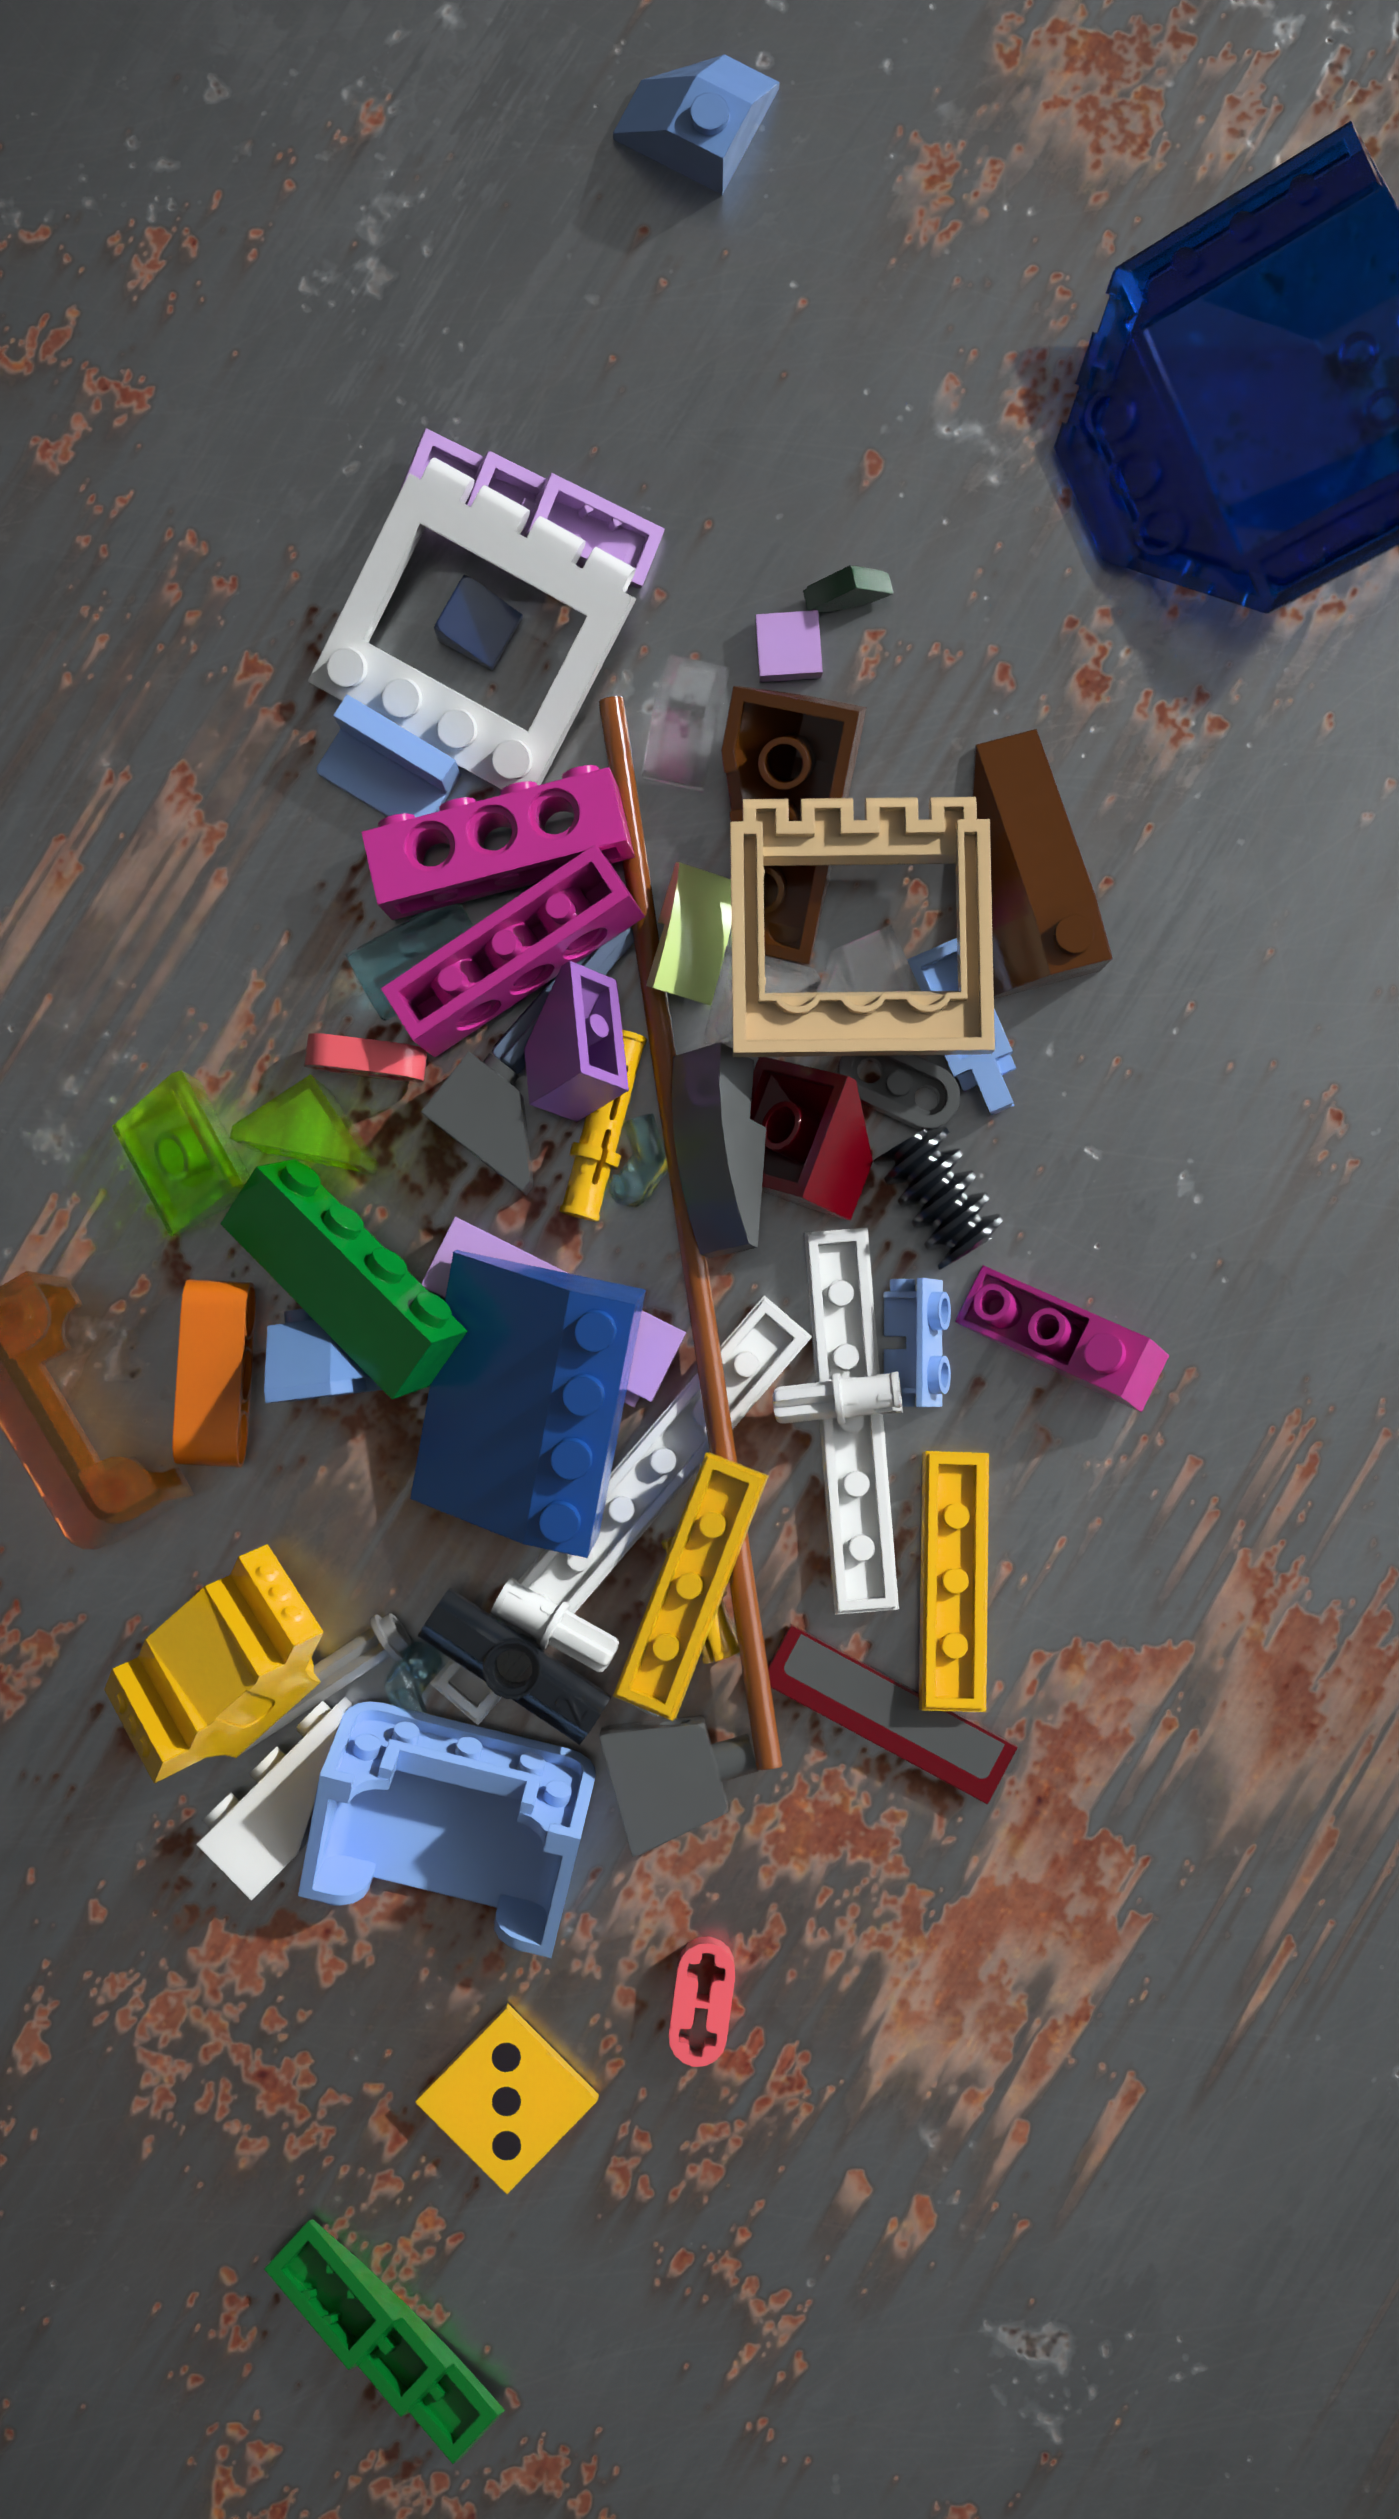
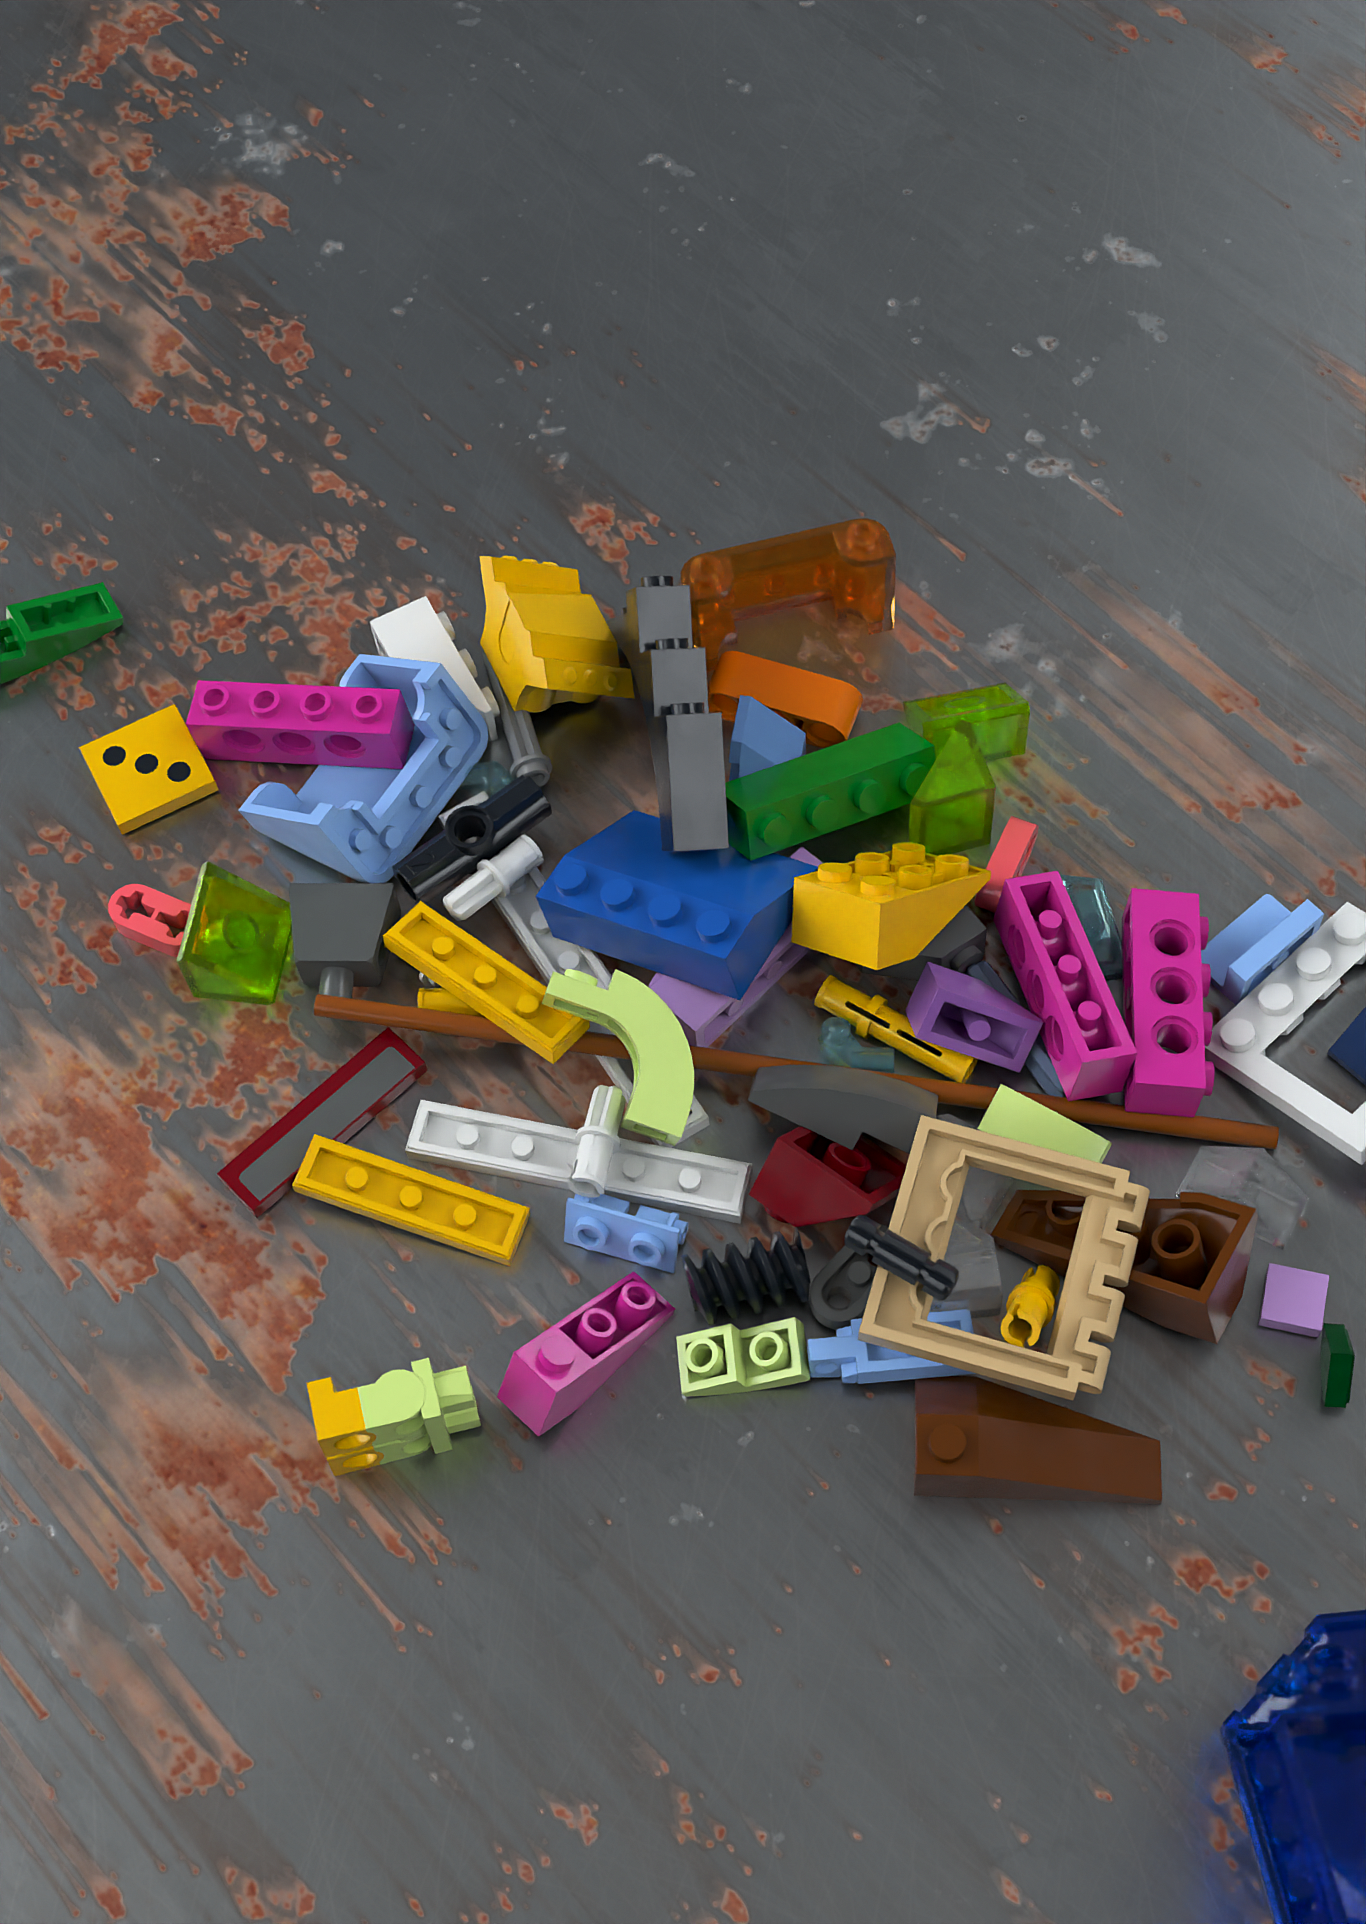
camera: 115 degrees right, 25 degrees down
none -> clear neon green slope [177,861,292,1005]
none -> dark pink brick [186,680,415,769]
none -> yellowish green hips [307,1358,481,1477]
none -> yellowish green arch [542,969,694,1146]
none -> arch [607,576,729,852]
none -> yellowish green slope [676,1317,810,1397]
none -> yellow slope [791,842,991,970]
none -> black axle [844,1215,959,1301]
none -> yellow pin [1000,1265,1060,1348]

